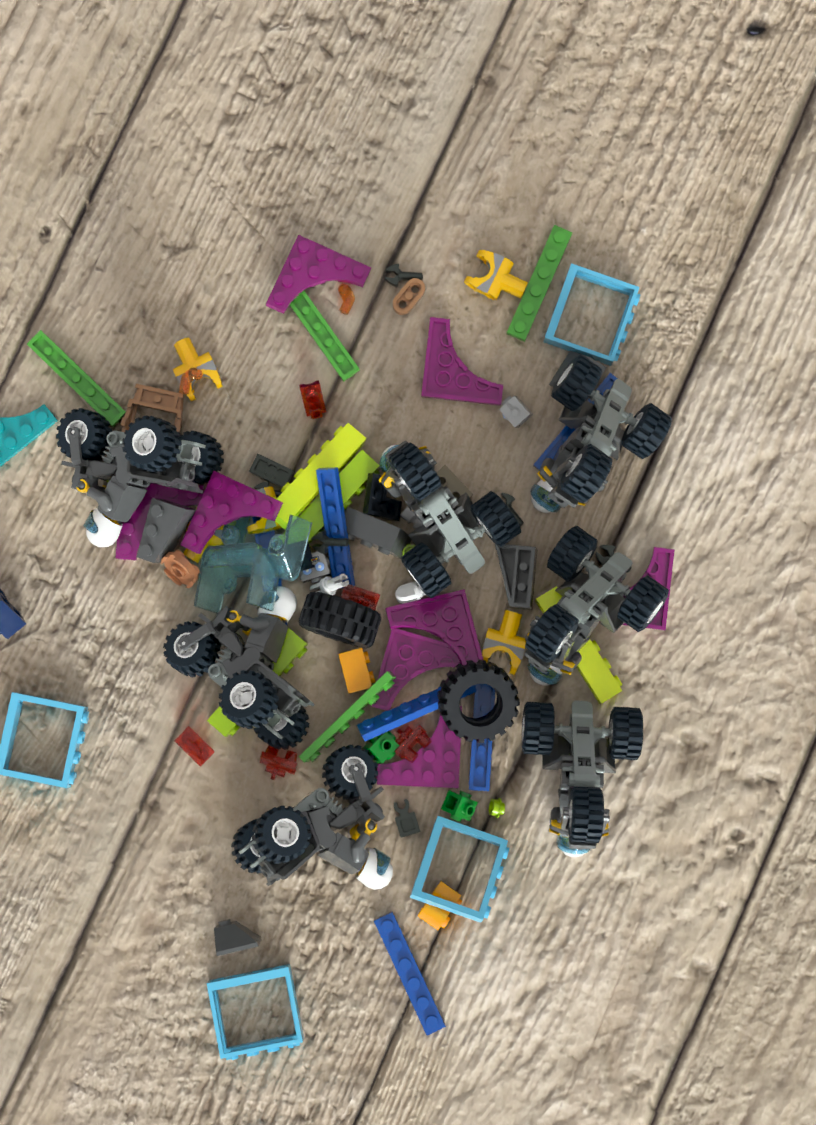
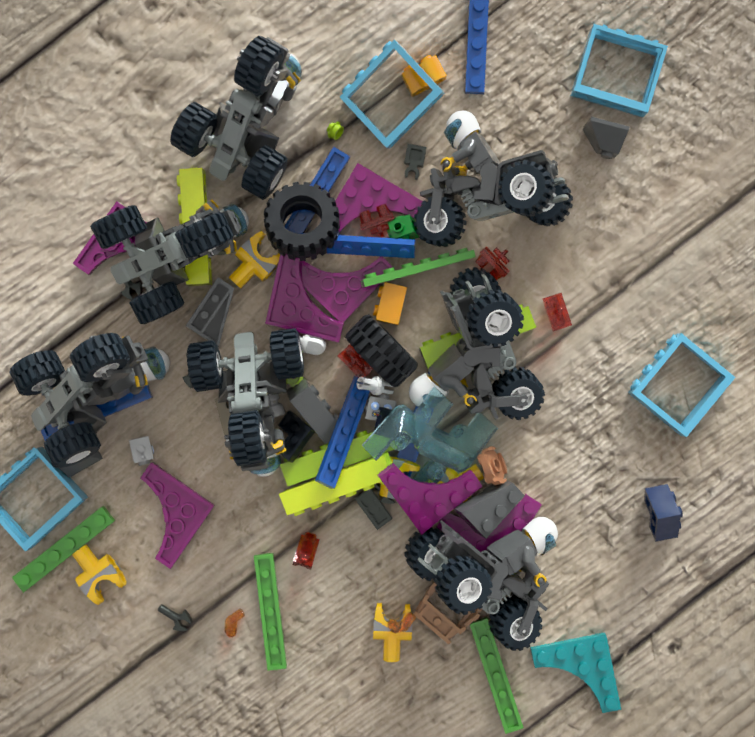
camera: 155 degrees left, 5 degrees up
magenta plate [266,235,371,314] -> none
pearl dark grey bar [311,530,349,554] -> none
medium nougat plate [393,278,425,315] -> none
green brick [441,790,478,822] -> none

